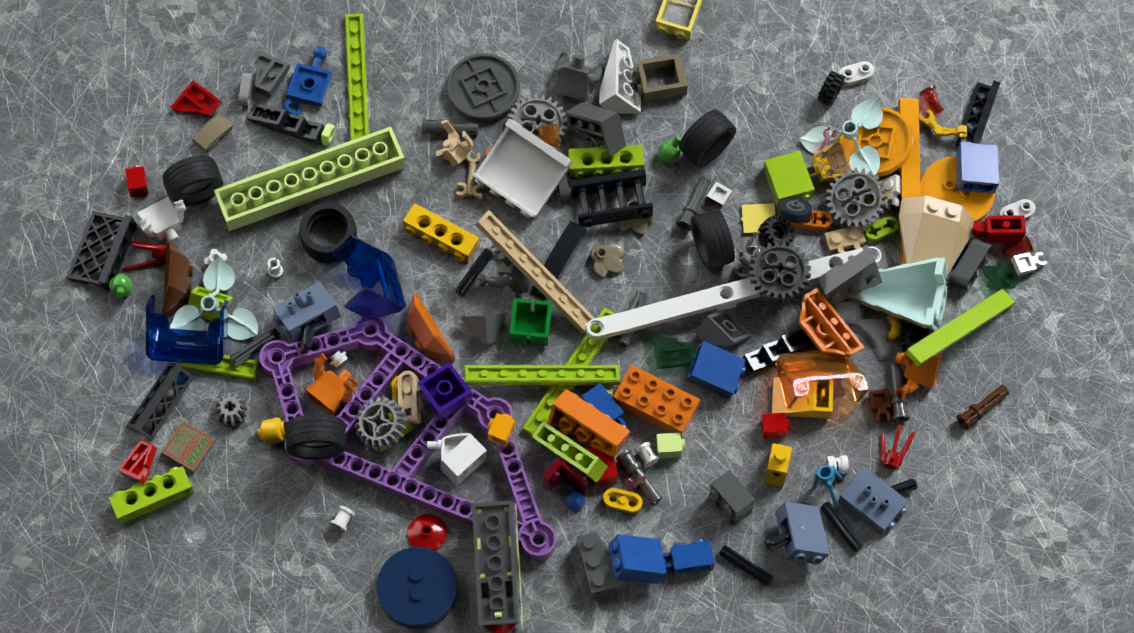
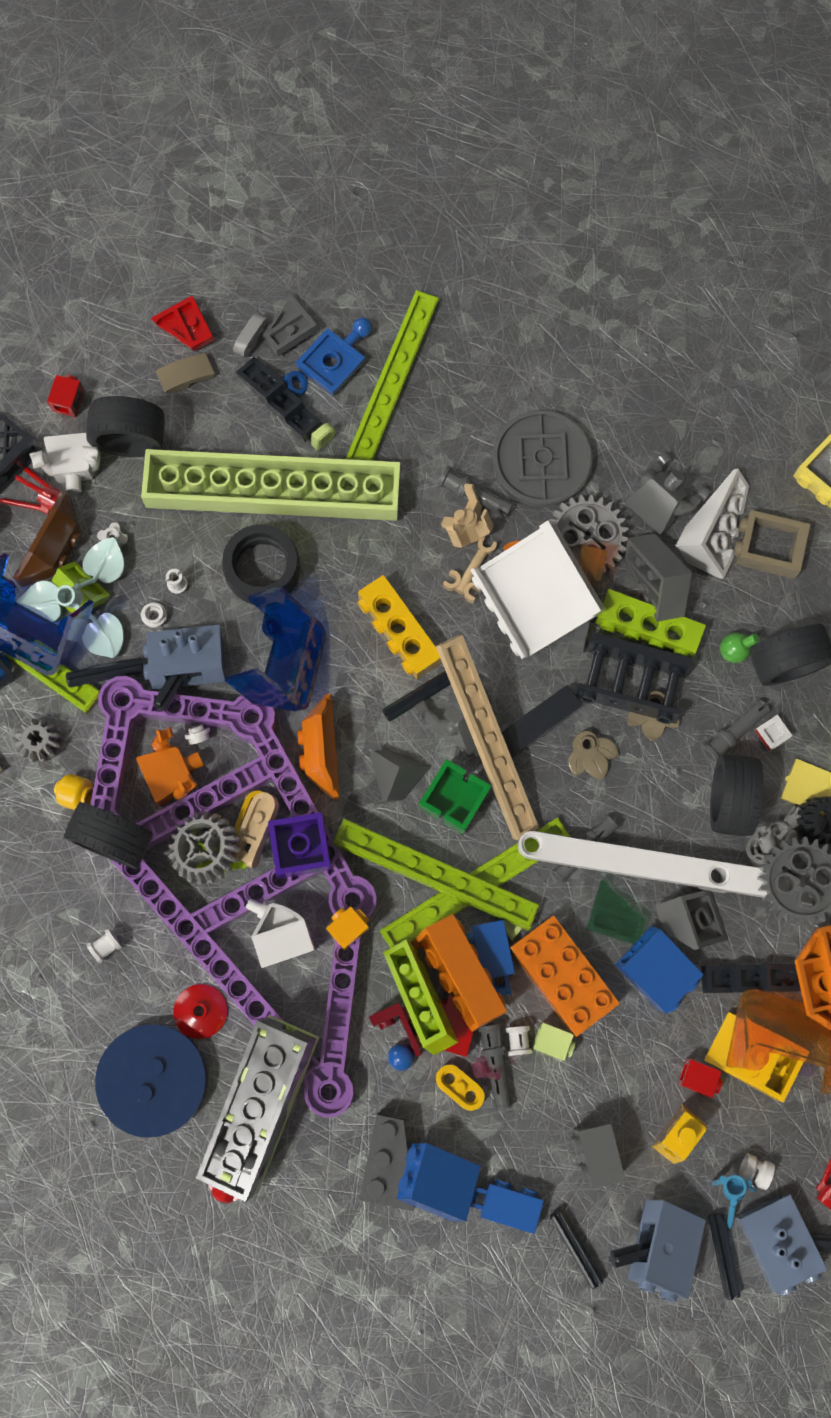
camera: 25 degrees right, 10 degrees up
none -> white plate [141,602,167,628]

